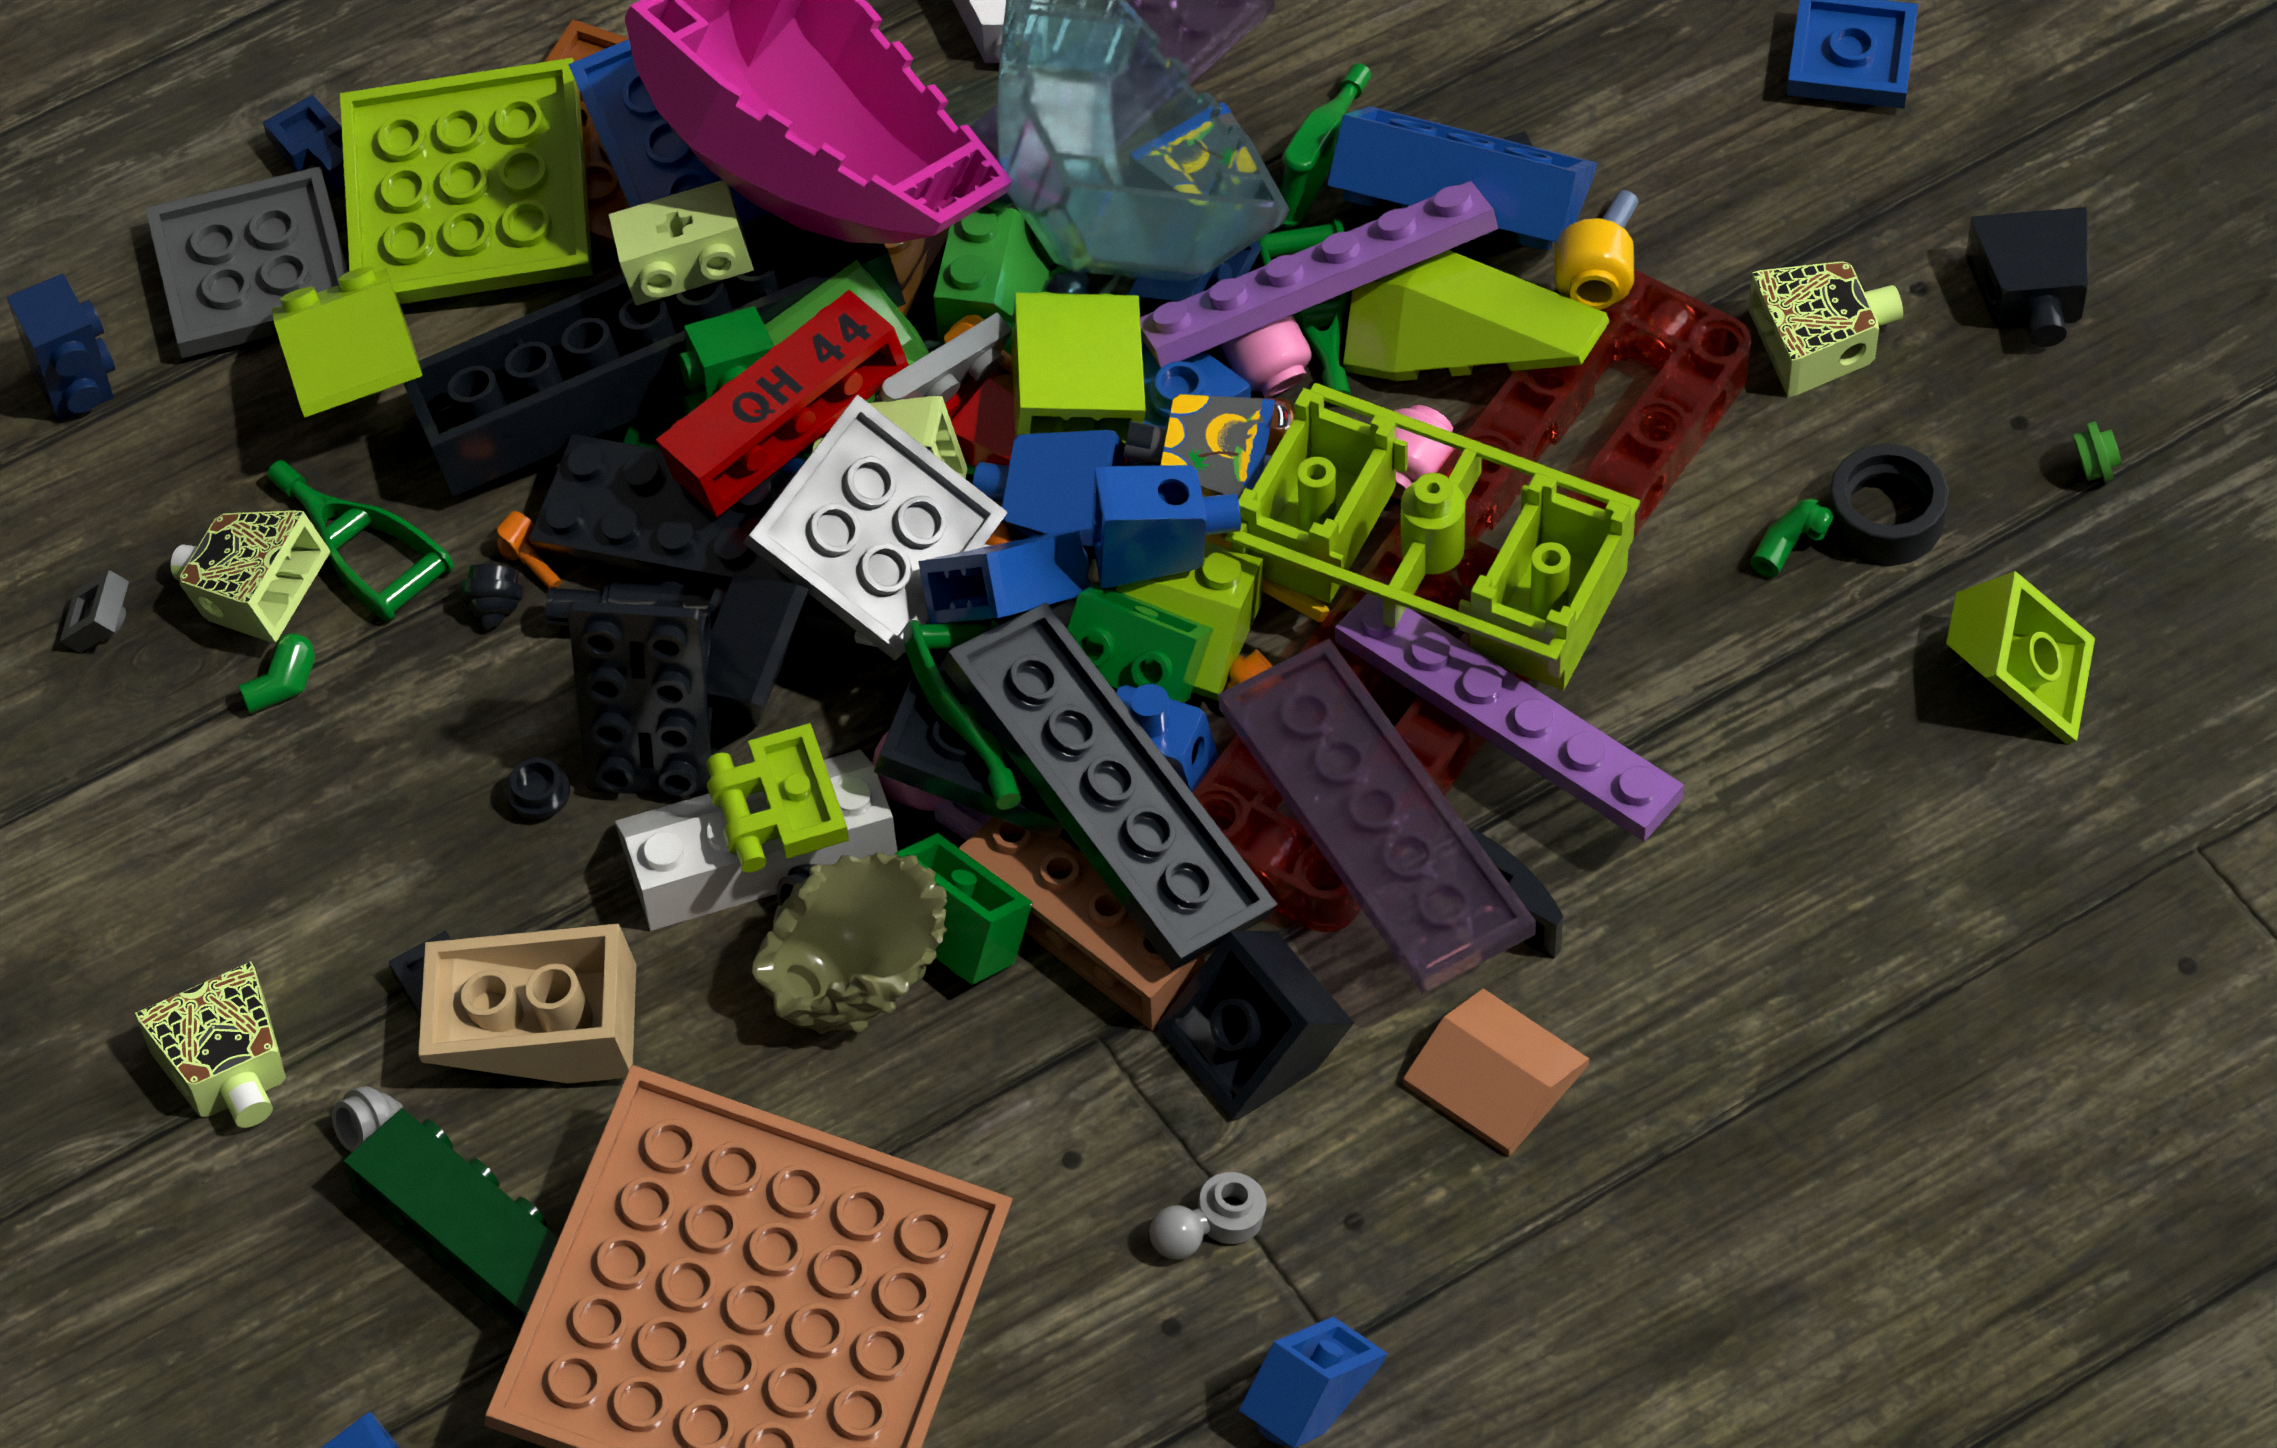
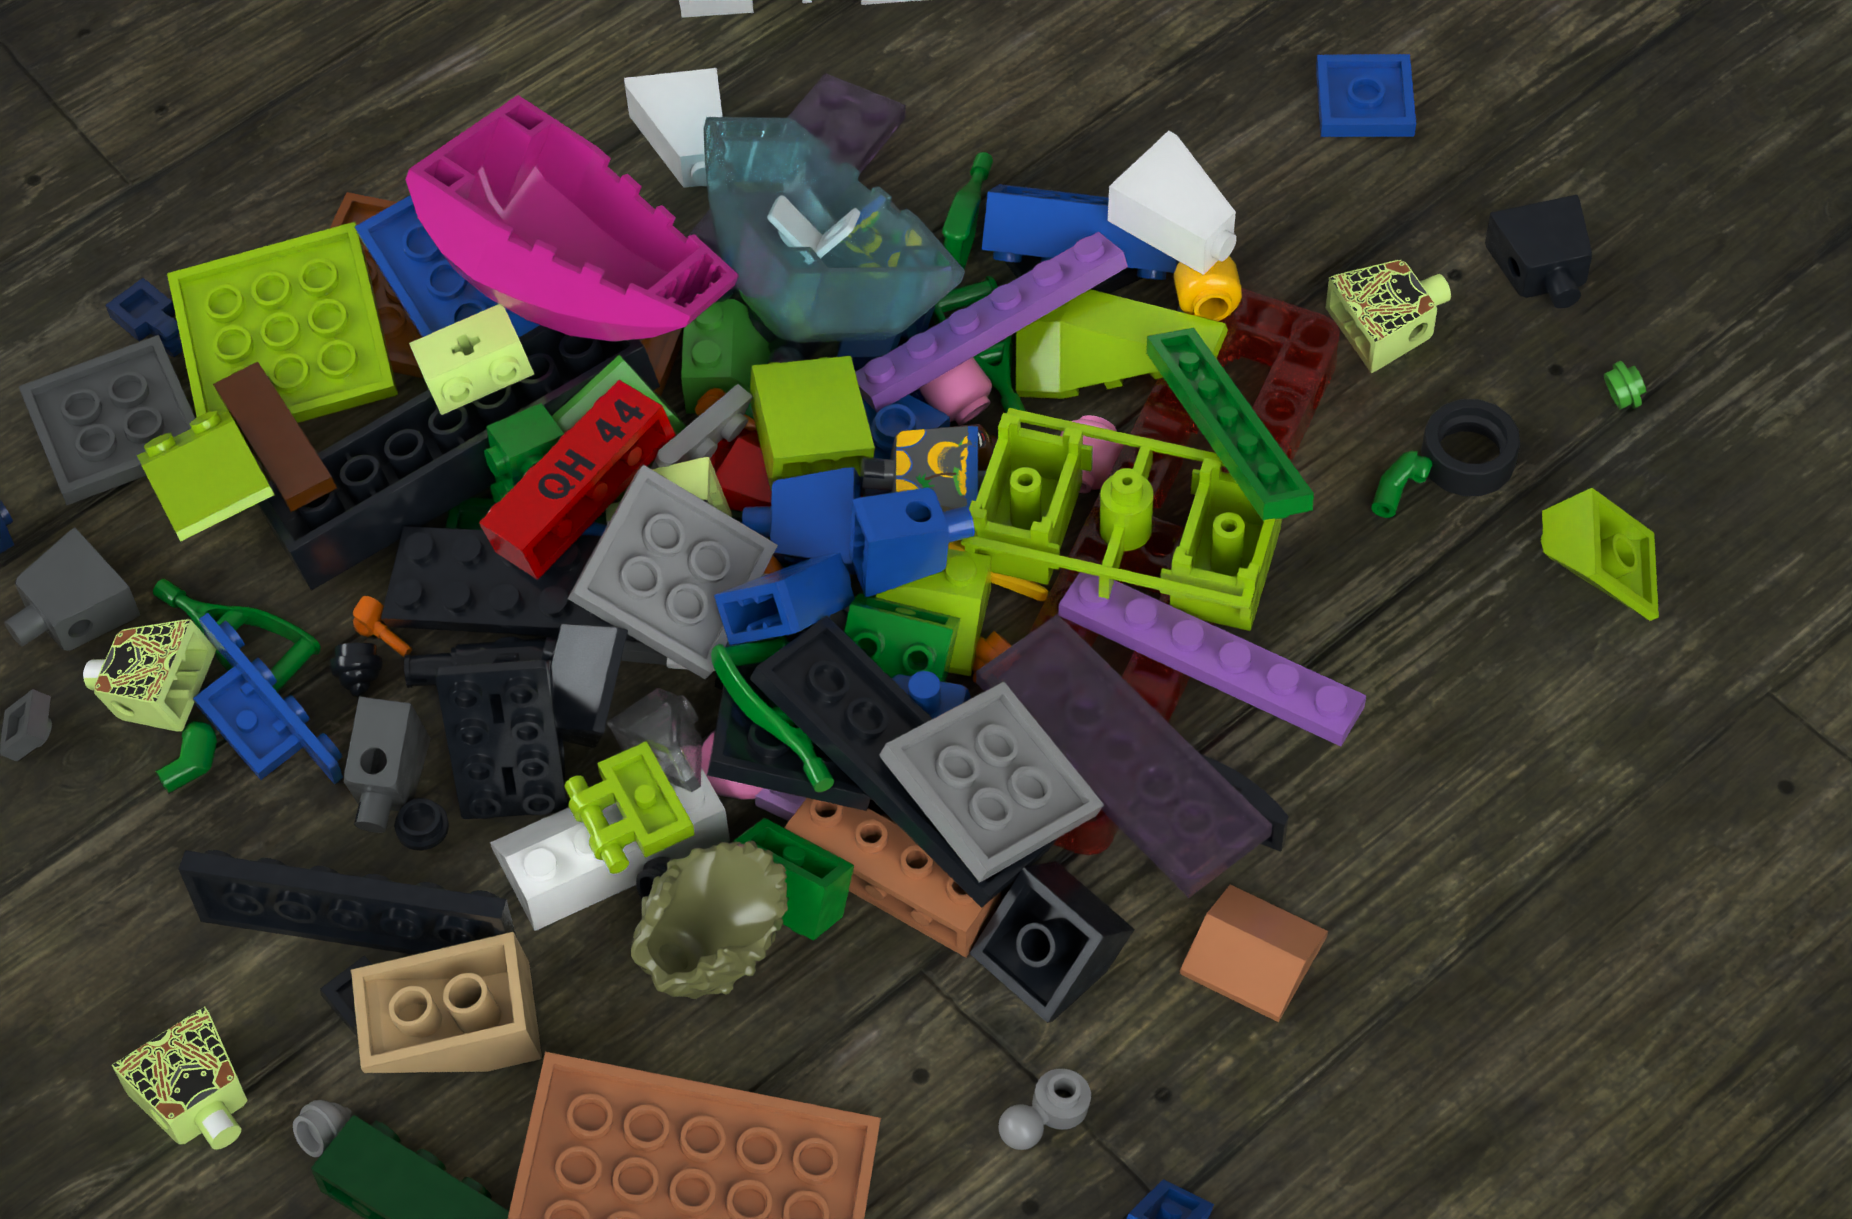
camera: 10 degrees left, 0 degrees up
none -> dark grey torso [4,528,140,651]
none -> black plate [179,850,517,955]
none -> blue bracket [193,613,343,784]
none -> reddish brown tile [213,361,337,512]
none -> dark grey torso [344,696,431,833]
none -> clear slope [607,688,702,792]
none -> white bracket [767,195,861,265]
none -> light grey plate [879,682,1104,882]
none -> white slope [1108,131,1236,275]
none -> green plate [1146,328,1314,521]

